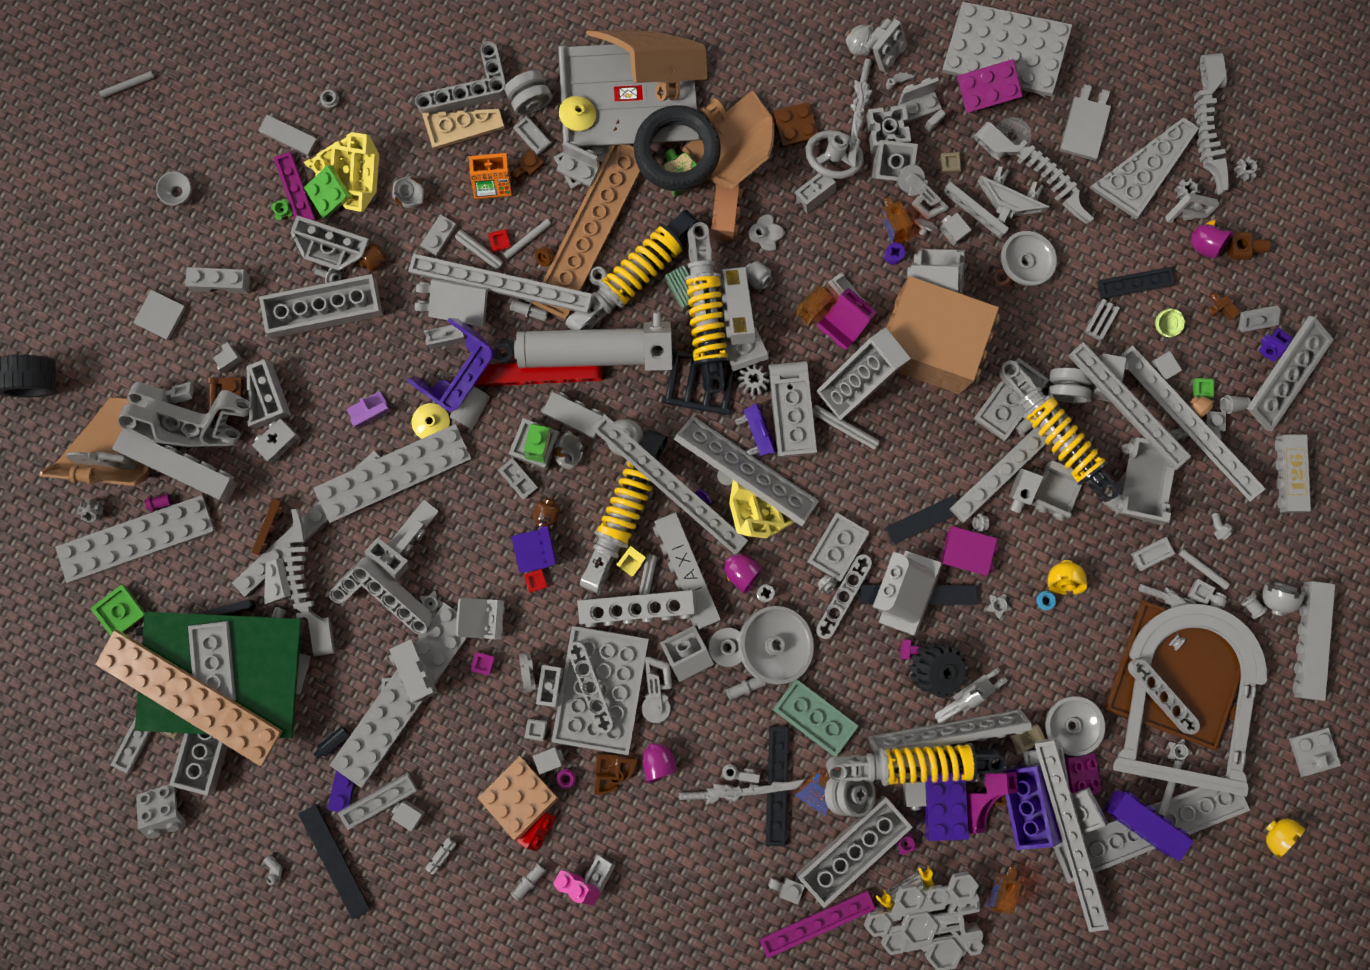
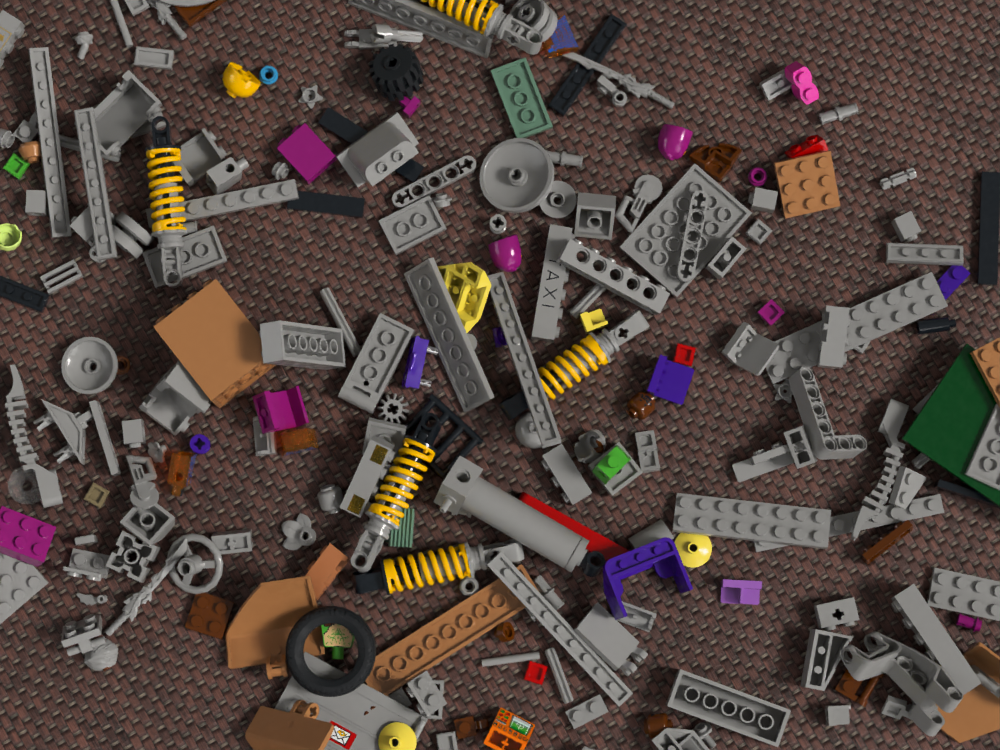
camera: 150 degrees left, 0 degrees up
light grey plate [519,653,536,693] -> none

